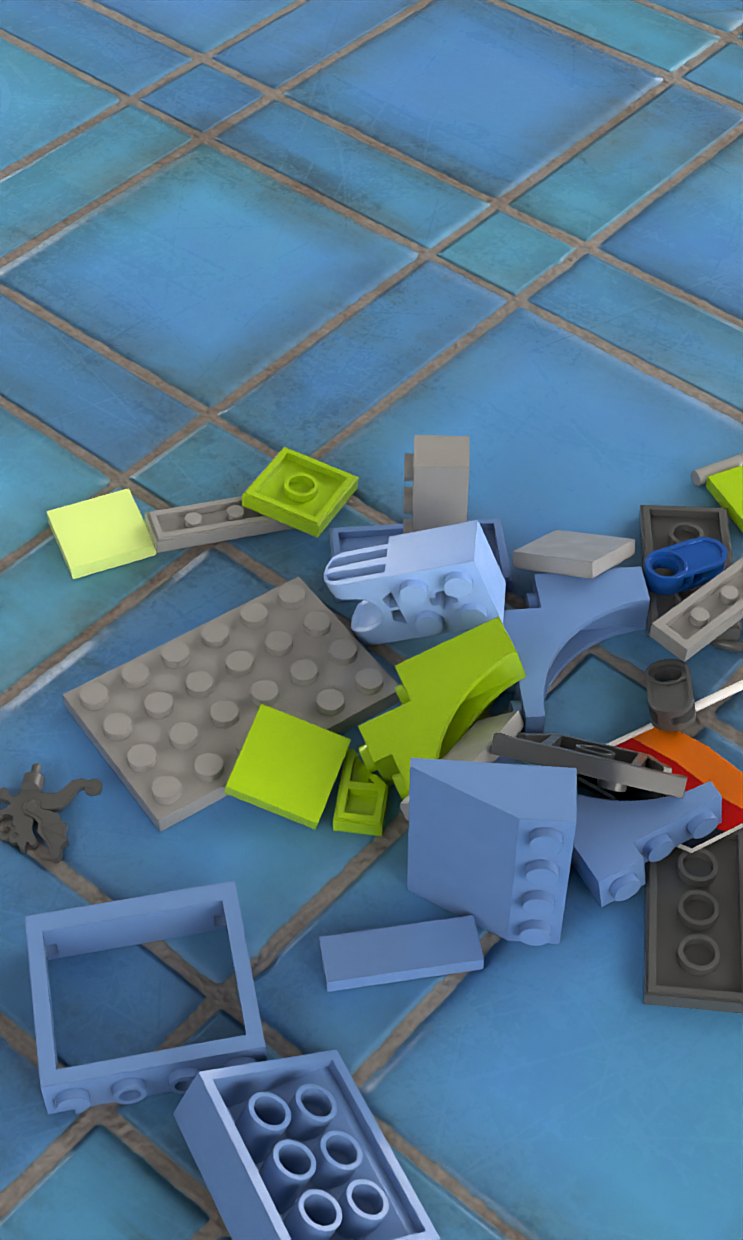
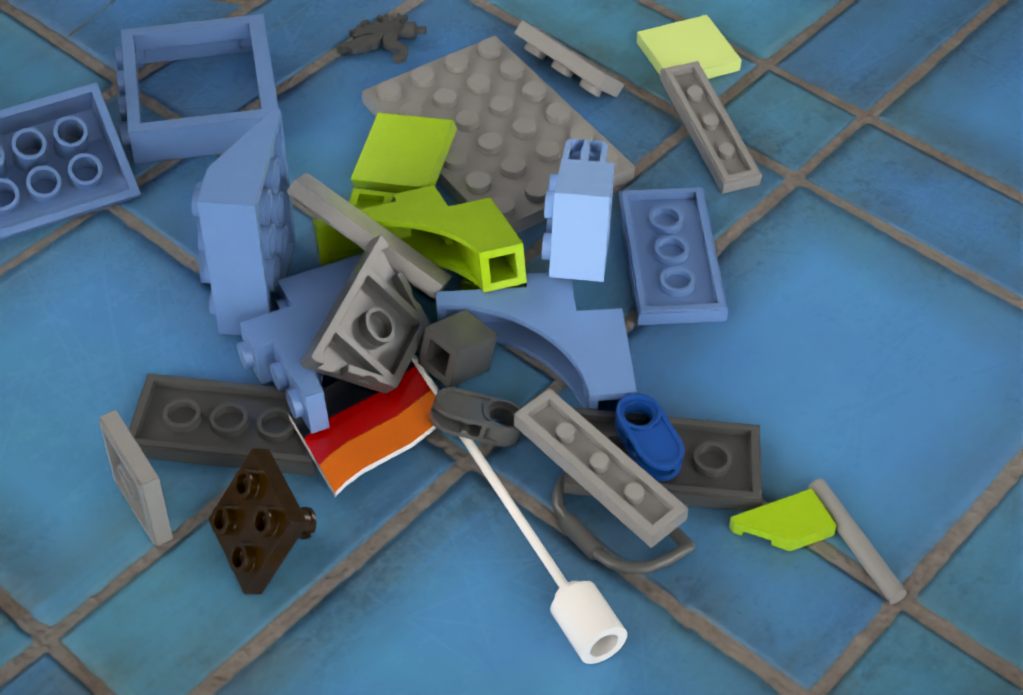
camera: 90 degrees right, 0 degrees up
lime tile [242,447,359,538] -> none
light grey brick [403,435,470,534] -> none
light grey tile [513,530,635,579] -> none
none -> dark grey brick [418,310,498,387]
none -> light grey plate [514,20,625,98]

